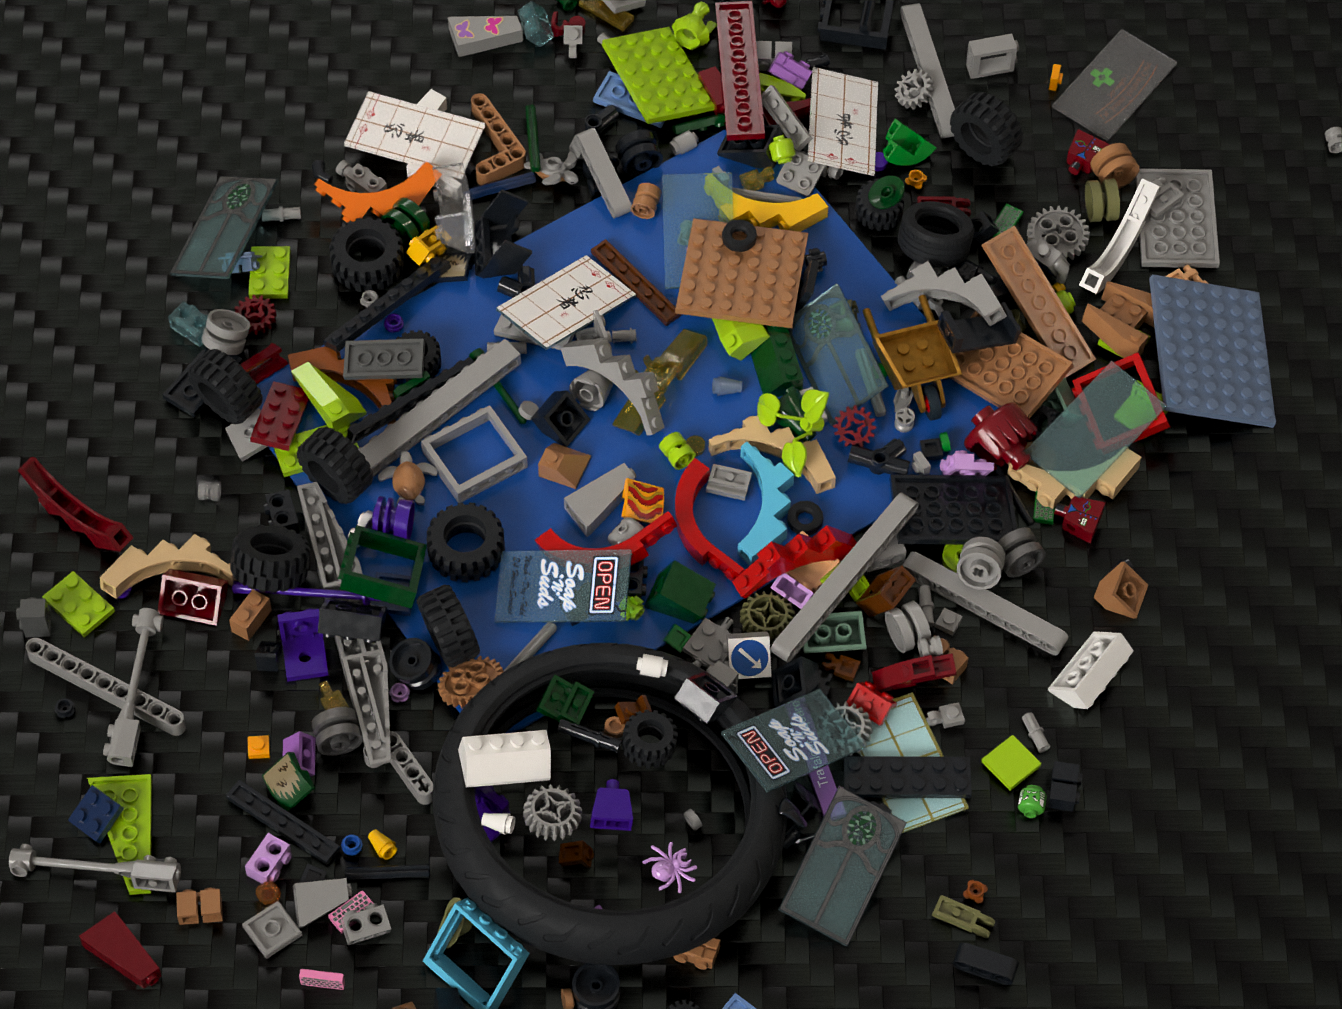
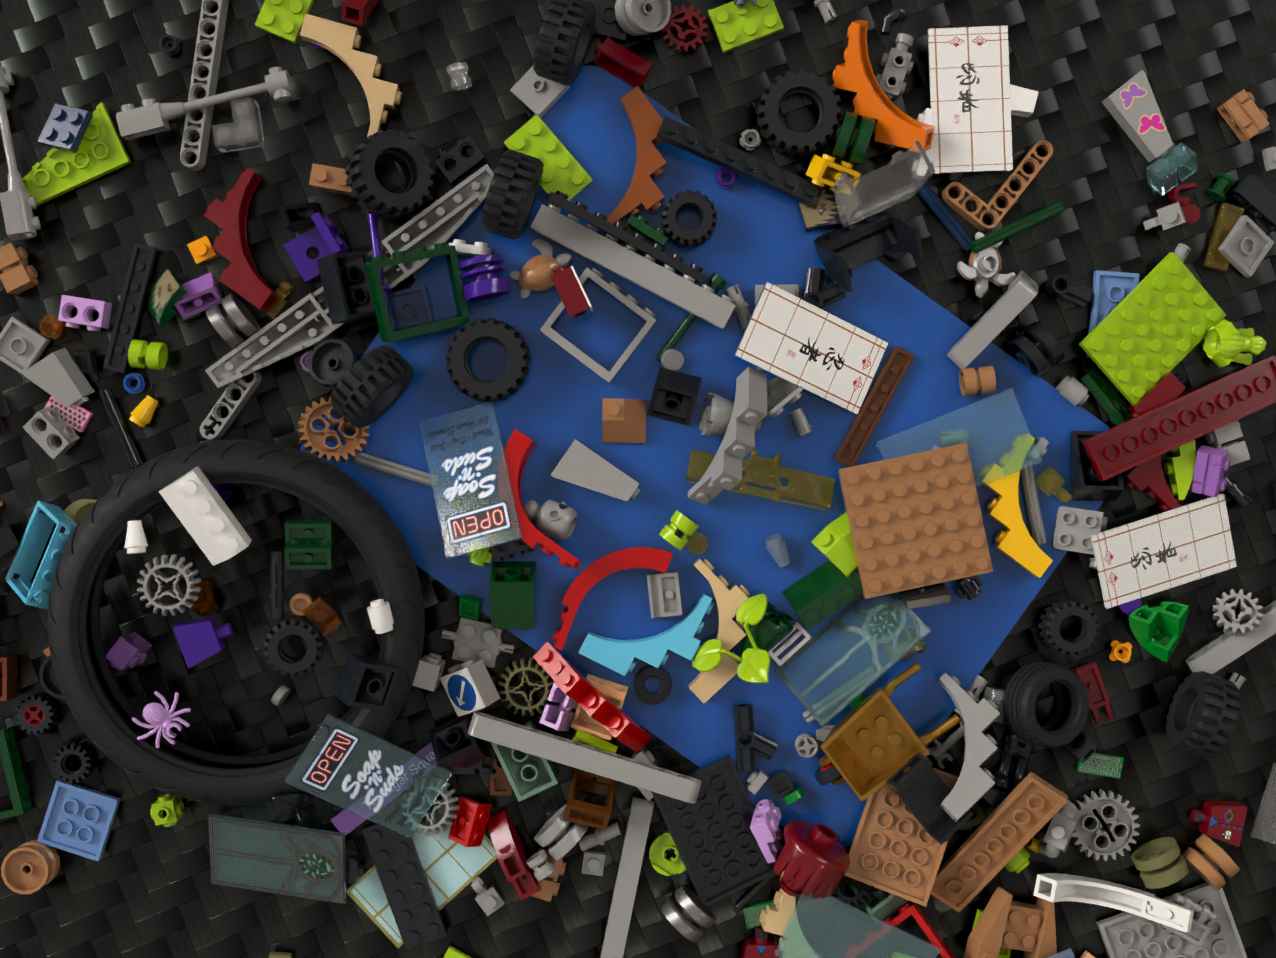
camera: 70 degrees right, 30 degrees up
dark red slope [158,568,228,626] -> none
dark red plate [250,381,310,451] -> none
lime wedge [291,362,367,431] -> none
dark grey plate [343,339,425,380] -> none
slope [621,478,664,524] -> none
black tyre [722,220,757,252] -> none
light grey plate [761,85,813,151] -> none
lime head [769,135,796,165] -> none
dark red gear [833,405,877,447] -> none
dark green dish [868,176,905,209] -> none
light grey wheel [957,537,1005,590] -> none
none -> lime wheel [128,339,168,370]
none -> lime brick [150,794,185,827]
none -> dark red arch [204,167,280,313]
none -> clear brick [212,97,265,152]
none -> dark red piece [550,266,593,321]

